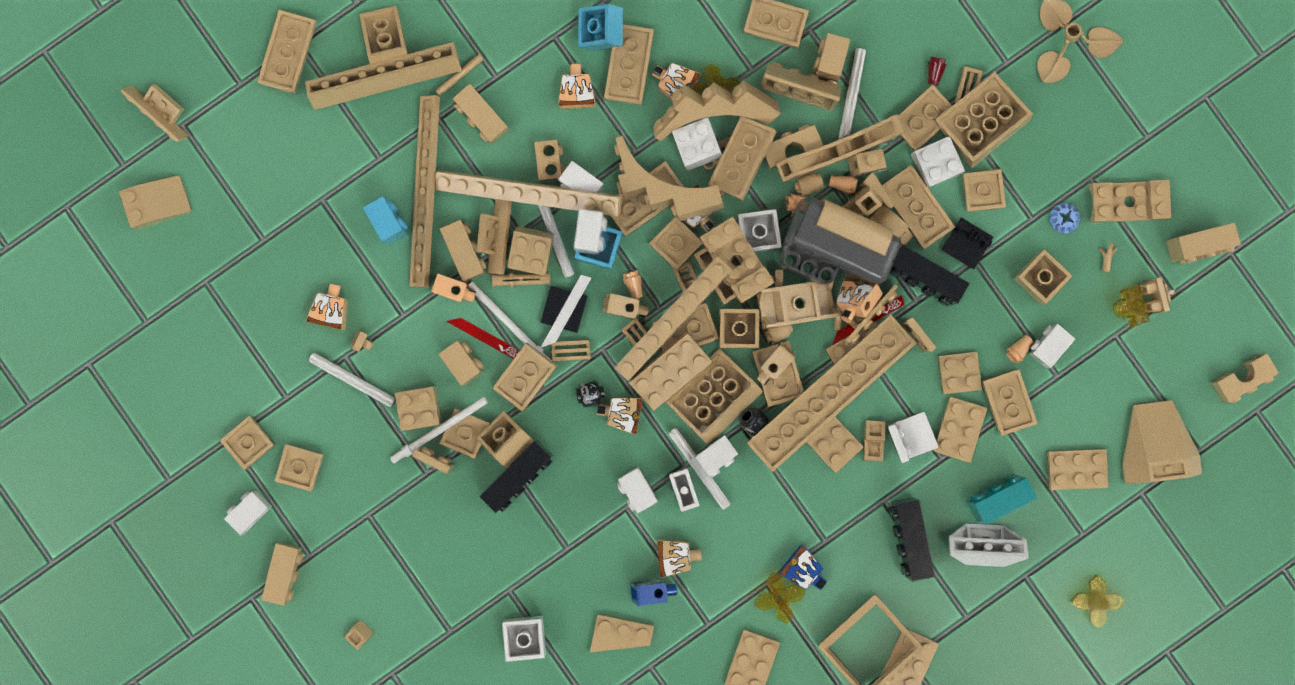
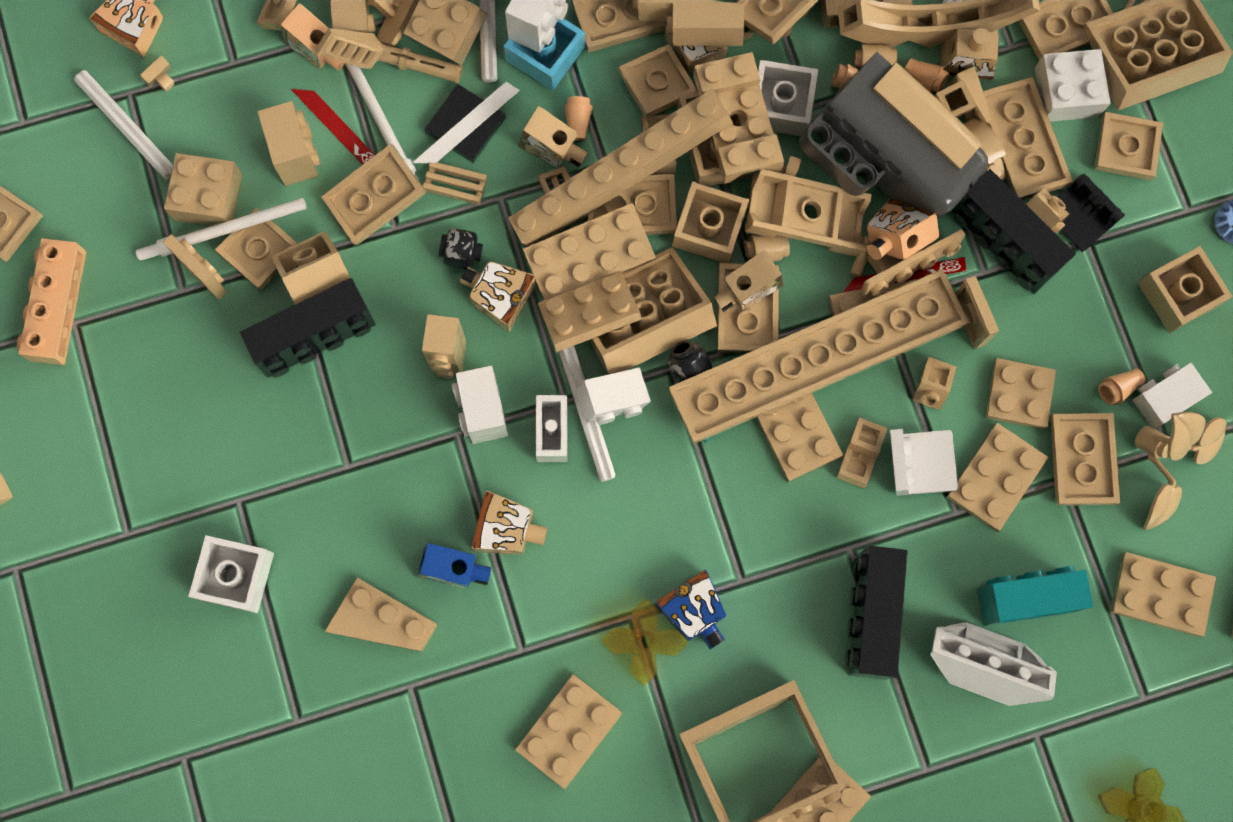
camera: 15 degrees right, 10 degrees down
none -> light nougat brick [17,238,87,365]
none -> tan slope [315,28,383,69]
none -> tan brick [422,314,467,379]
none -> tan plate [538,271,642,352]
none -> tan bracket [913,356,957,410]
none -> tan brick [1026,189,1069,234]
none -> tan plant [1135,412,1227,530]

